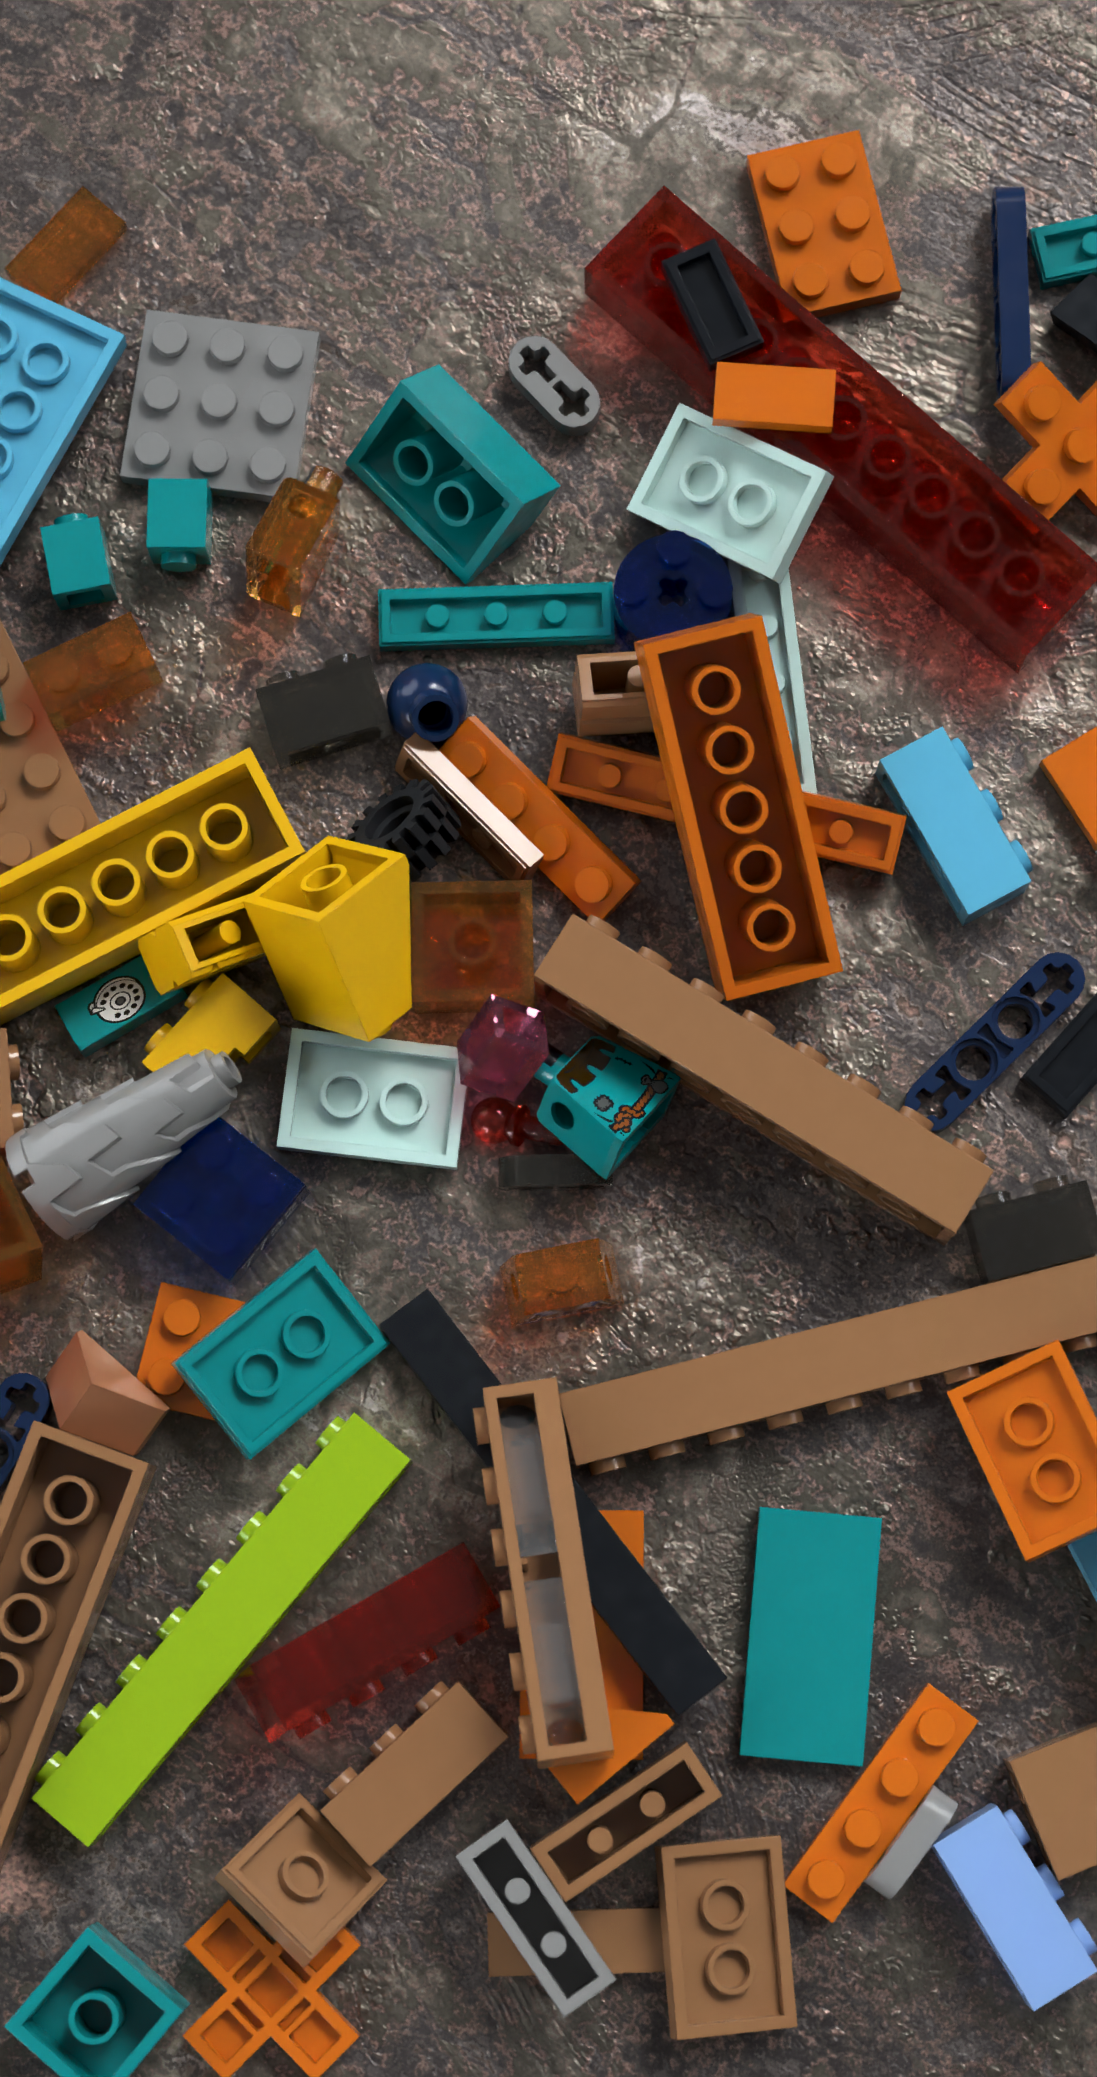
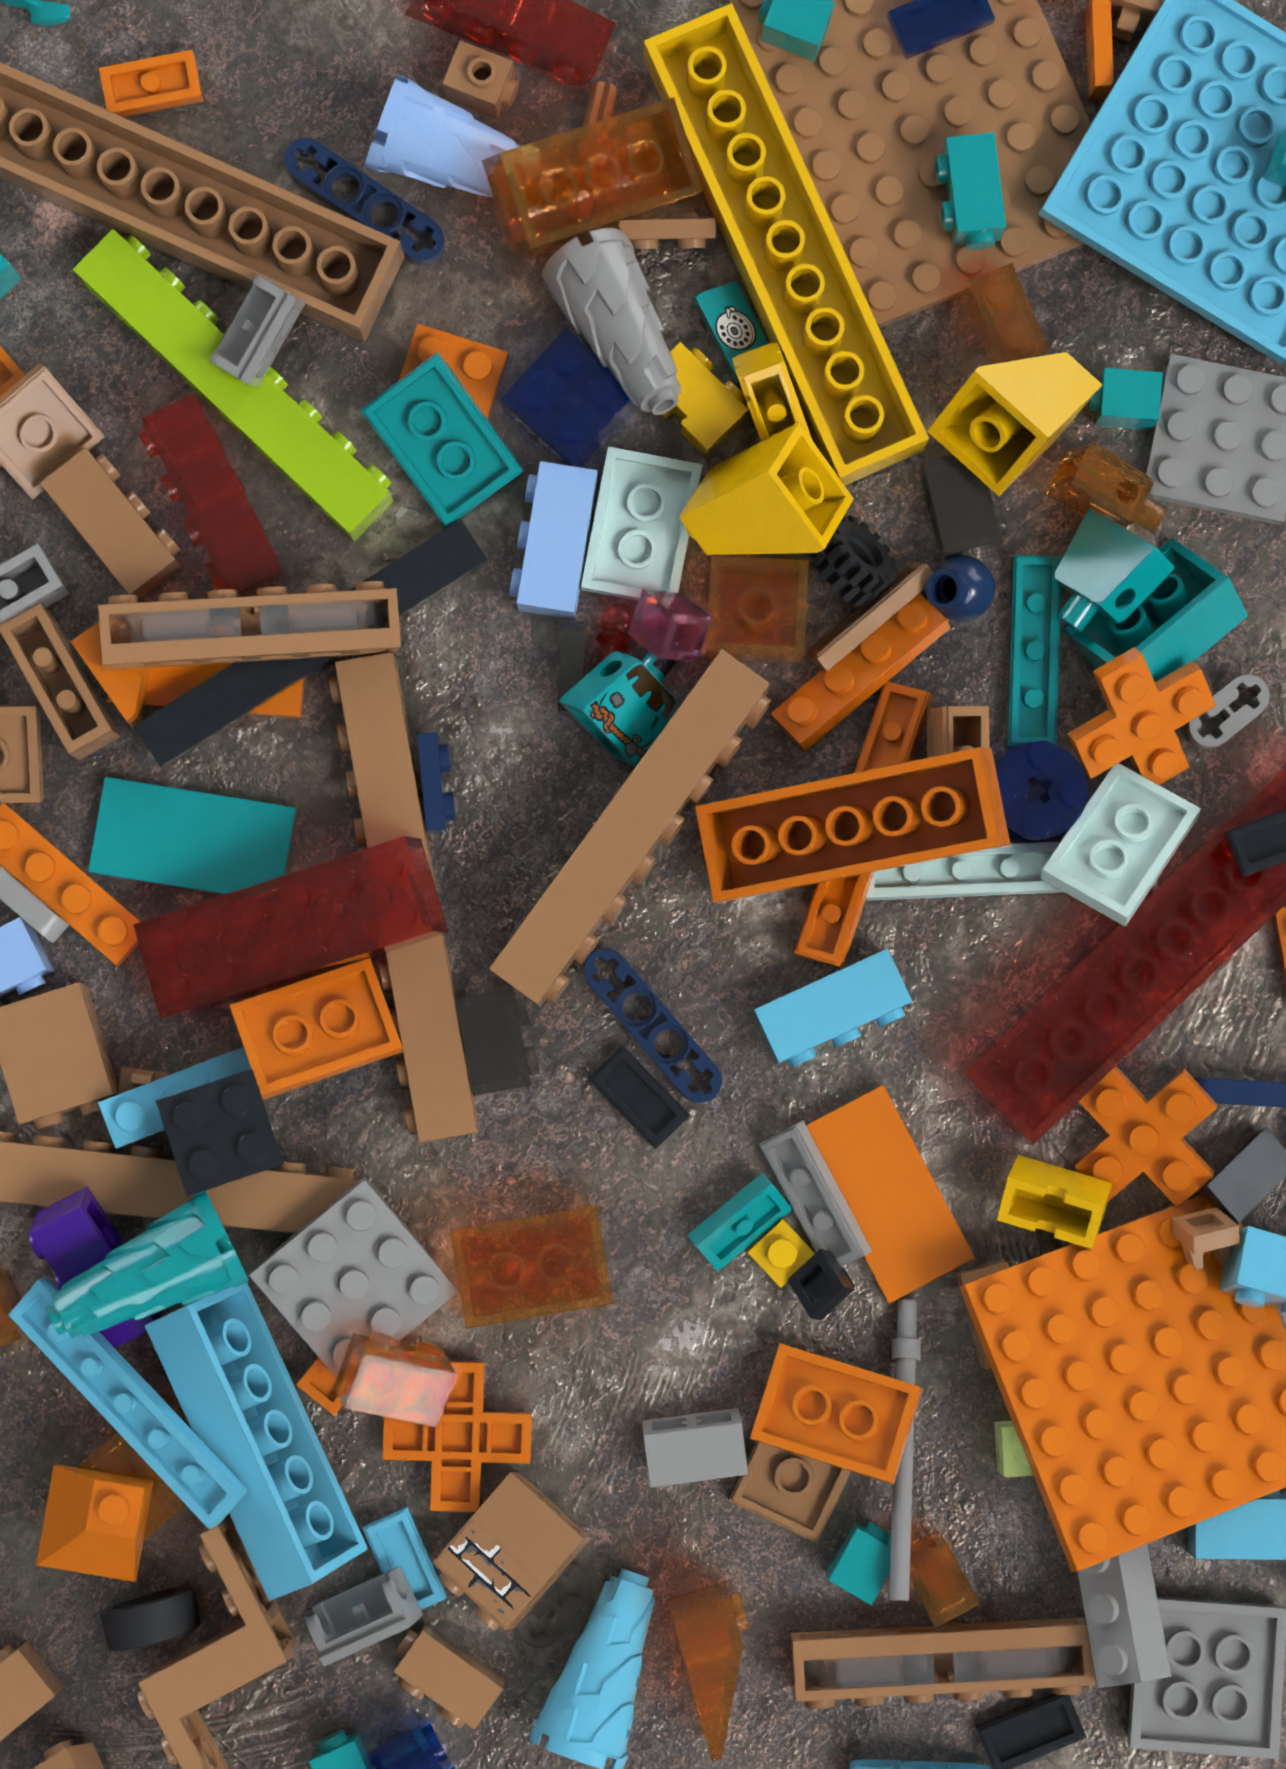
camera: 90 degrees right, 5 degrees up
teal brick [40,513,118,611] -> none
nougat slope [45,1330,171,1456] -> none
clear orange torso [500,1238,624,1327] -> none
orange tile [712,362,836,434] -> none
none -> clear red brick [133,836,449,1019]
none -> light grey hinge [209,274,306,387]
none -> dark blue plate [417,732,456,835]
none -> light blue brick [510,461,598,620]
none -> yellow slope [927,352,1102,496]
none -> teal torso [1054,509,1175,633]
none -> orange plate [1067,647,1216,785]

